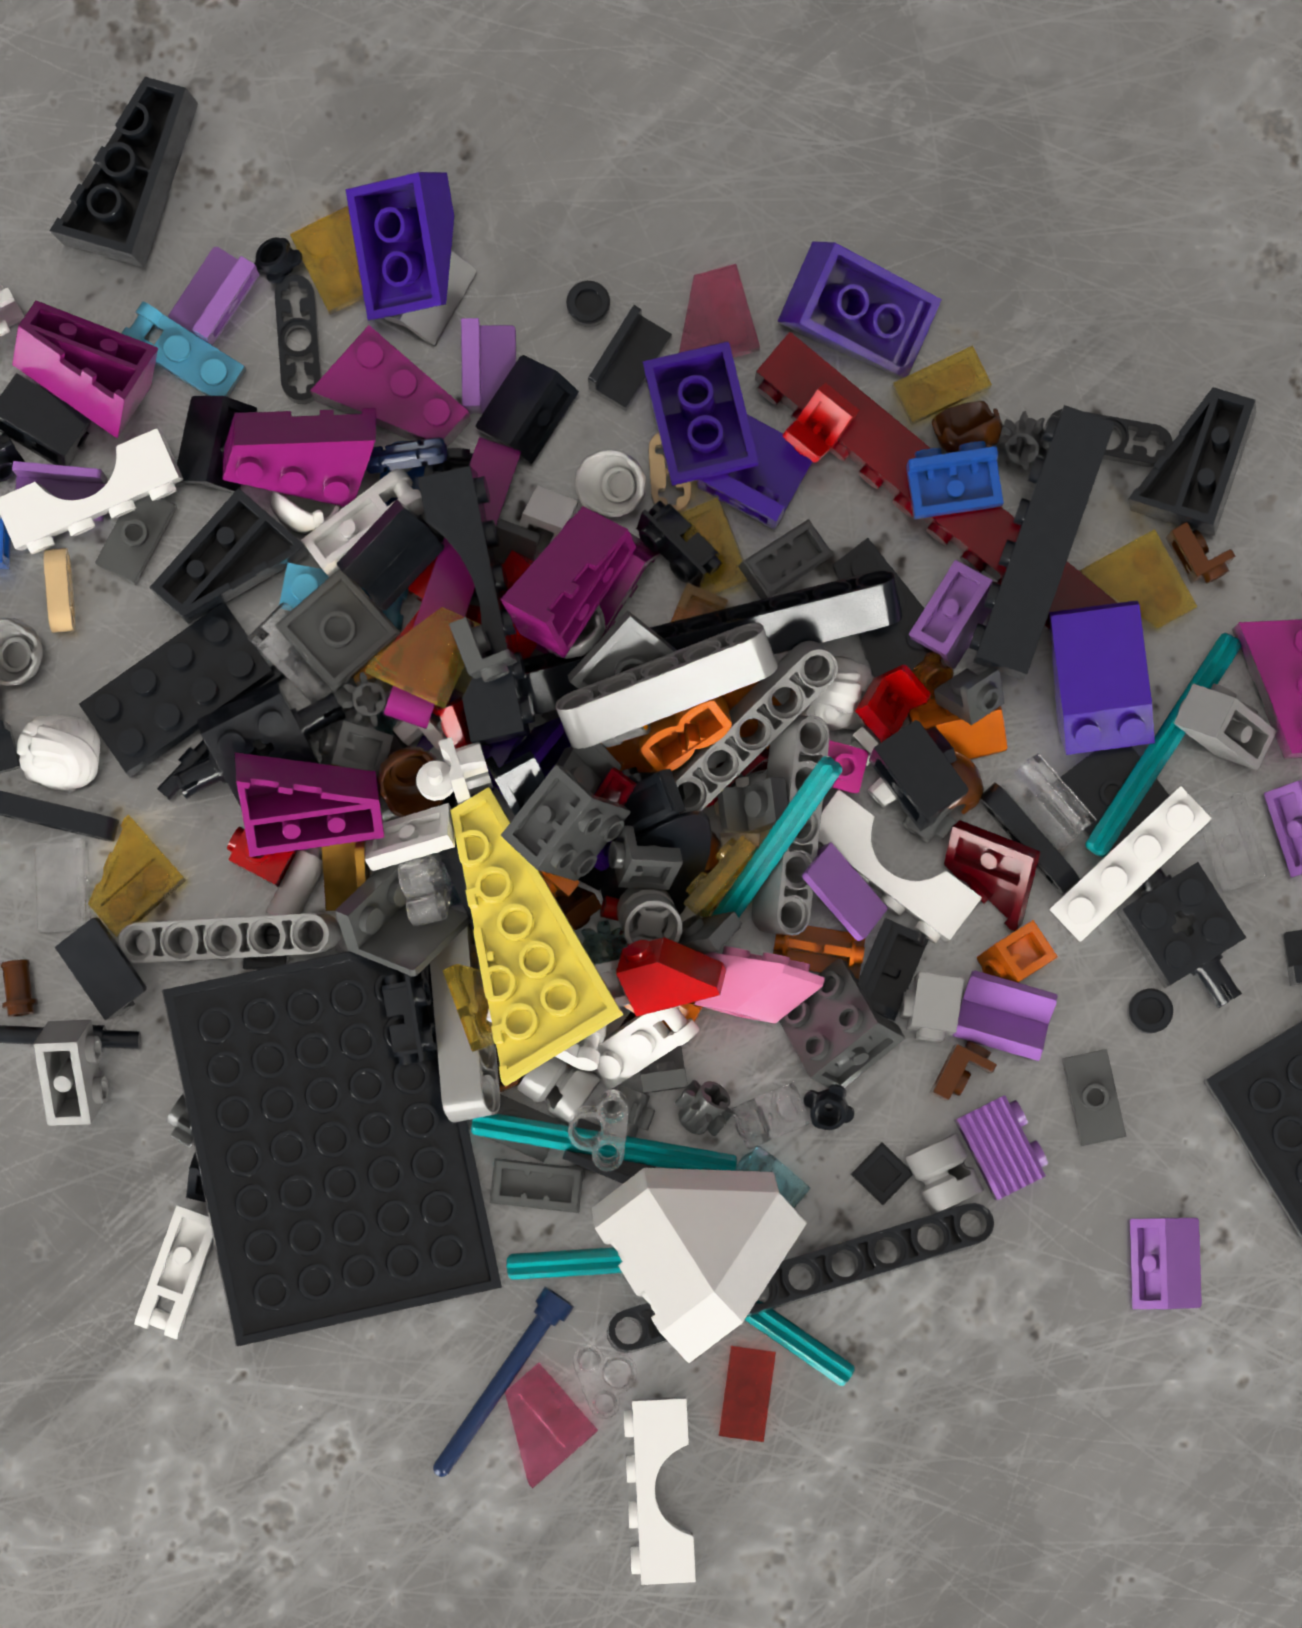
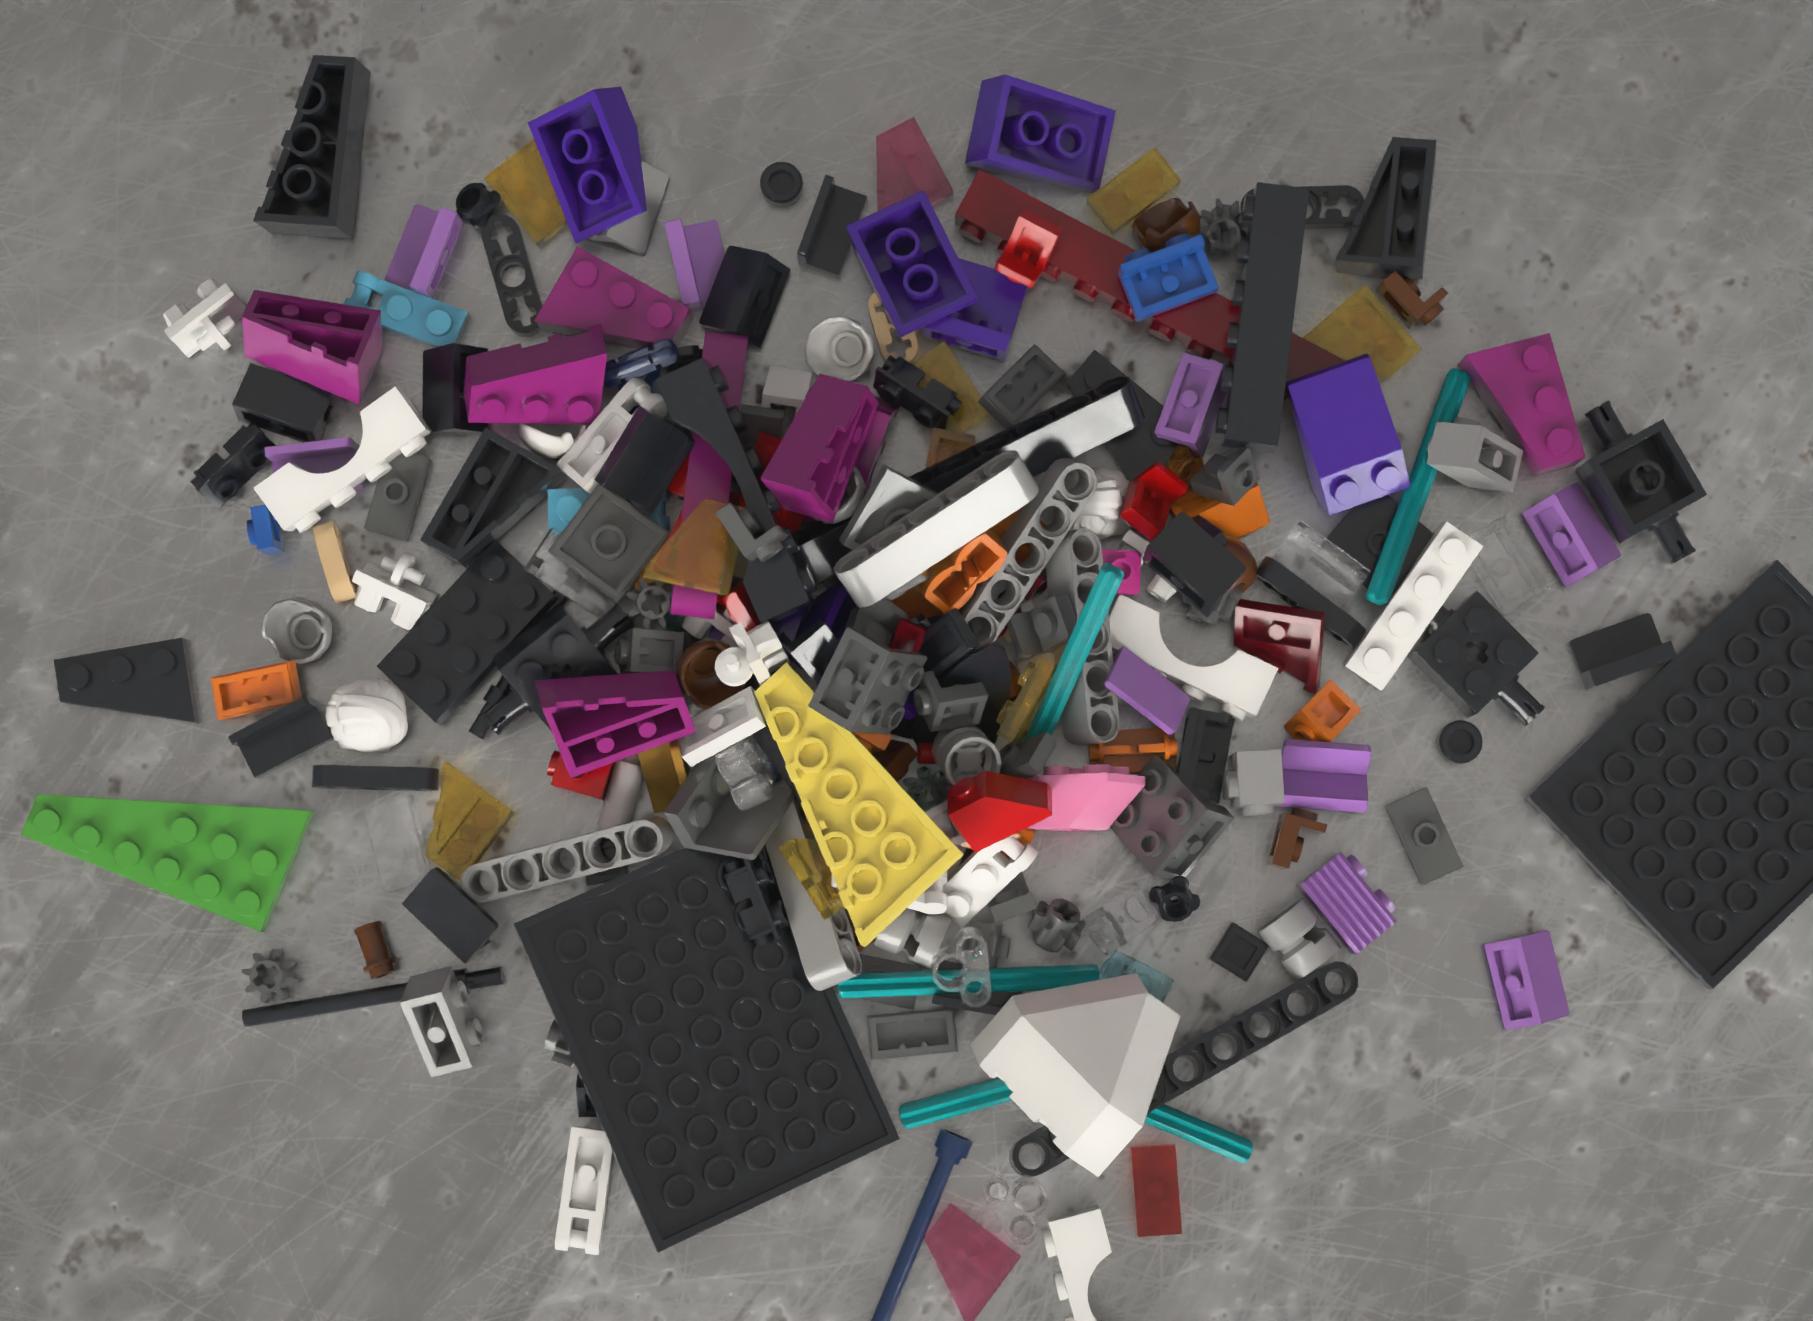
camera: 10 degrees left, 0 degrees up
none -> white hips [352,552,439,630]

